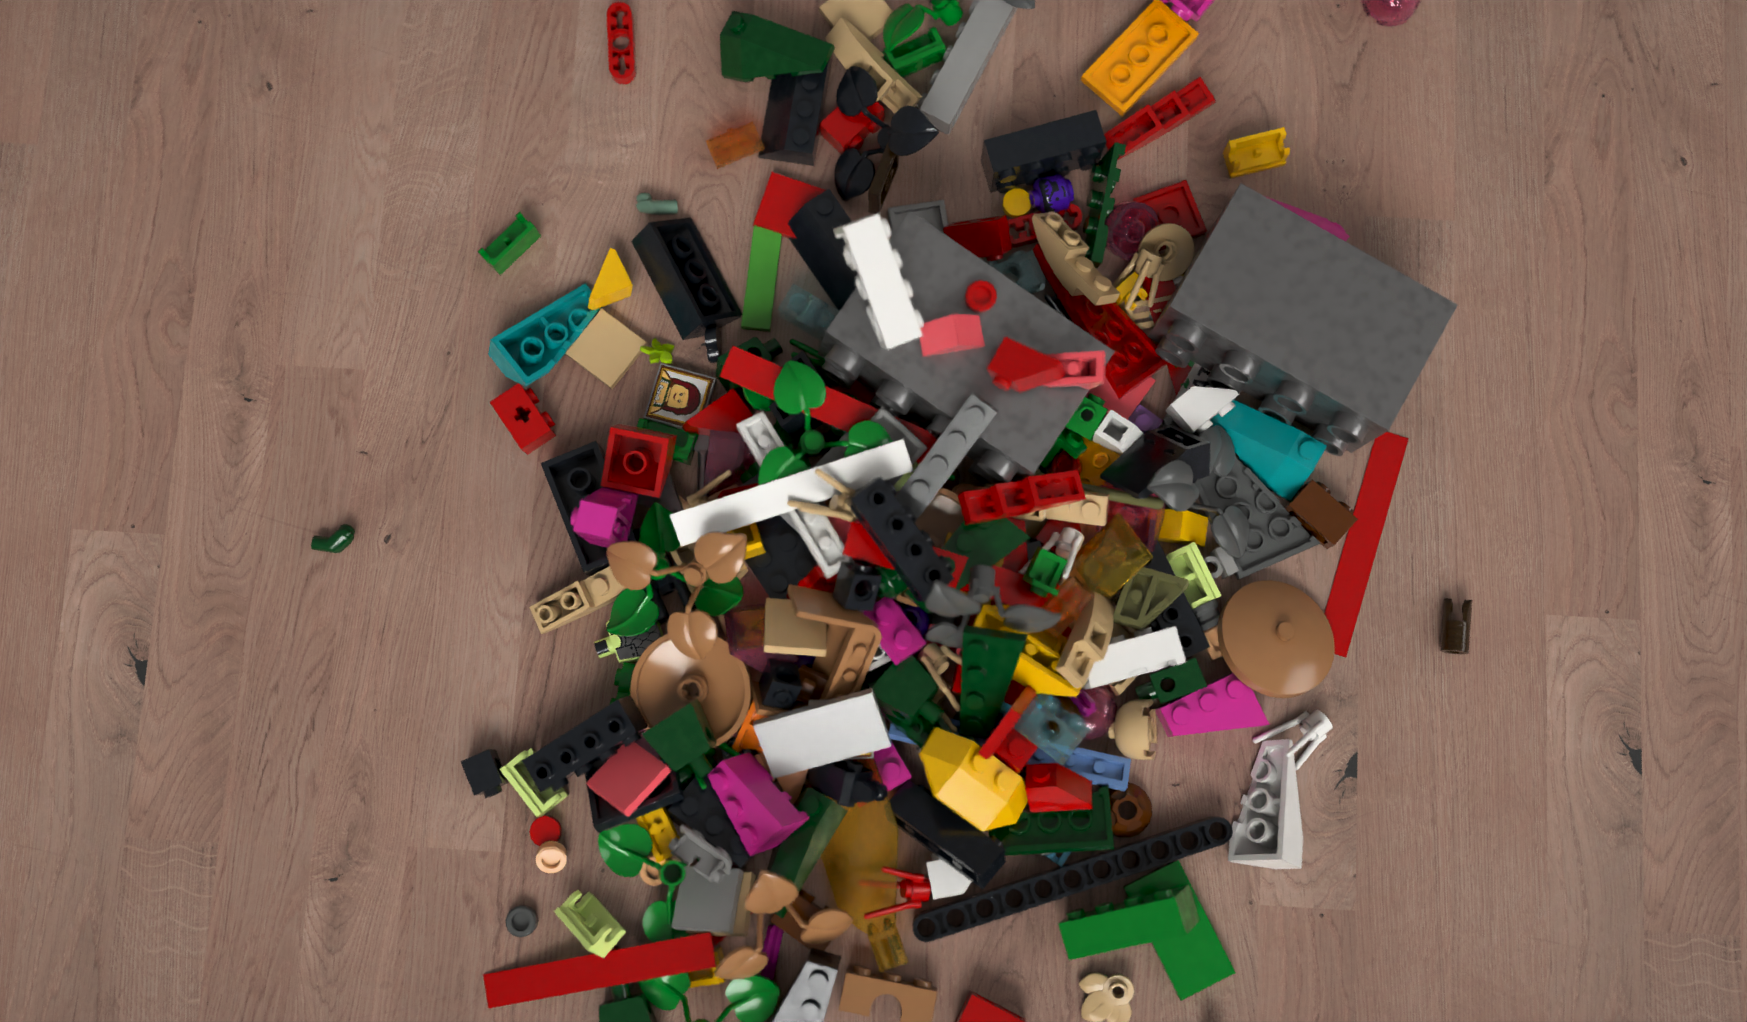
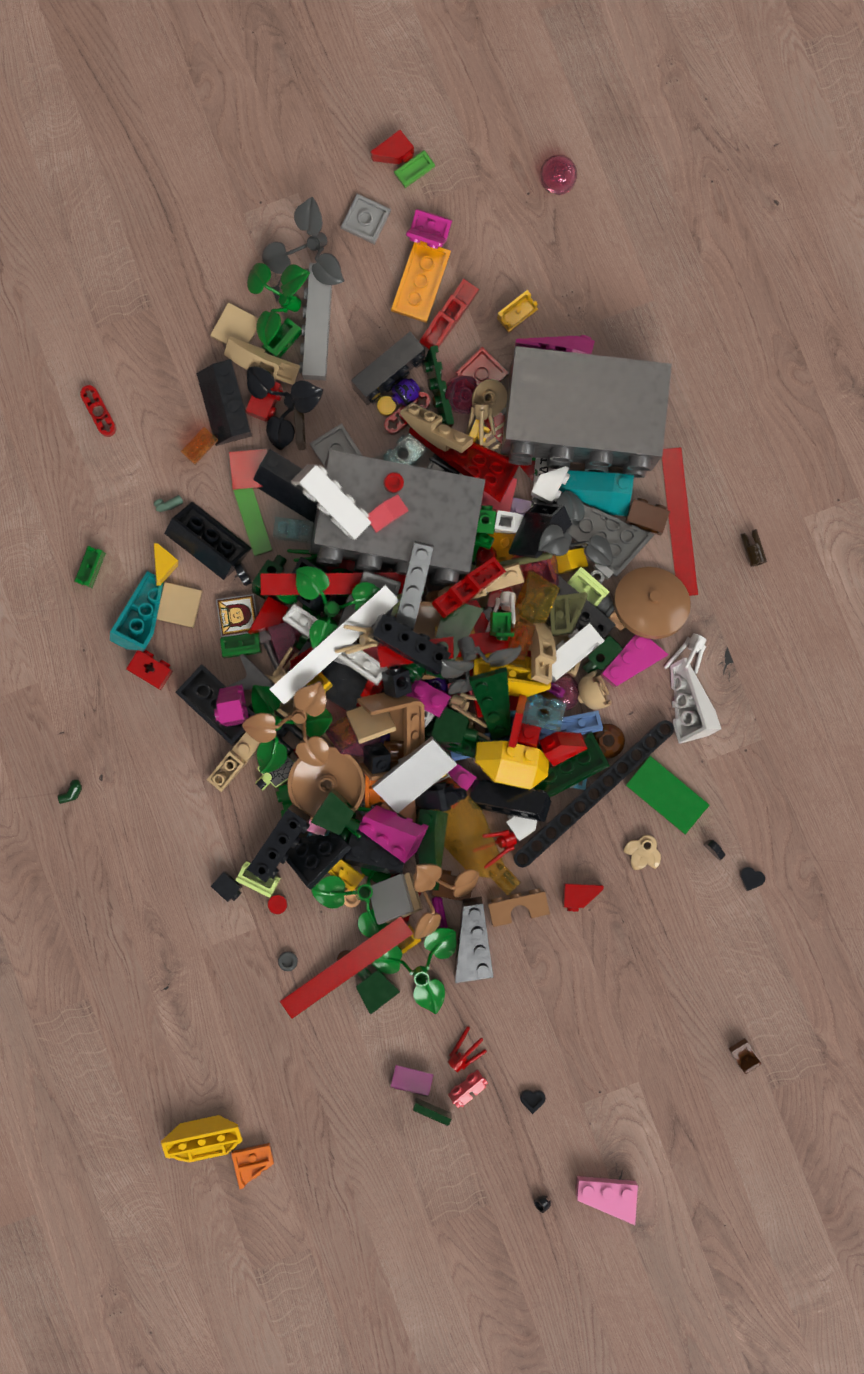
camera: 25 degrees left, 5 degrees up
light nougat tile [536,841,567,873] -> none
yellowish green hinge [554,890,627,958] -> none
coral tile [586,743,671,817] -> none
red slope [601,424,677,498] -> none
lime plant [640,338,674,364] -> none
light grey hinge [668,825,732,883] -> none
dark green wedge [720,11,835,83] -> none
red slope [943,215,1012,261] -> none
red slope [987,336,1065,392] -> none
coral slope [1044,351,1105,389] -> none
green wedge [1058,884,1200,960] -> none

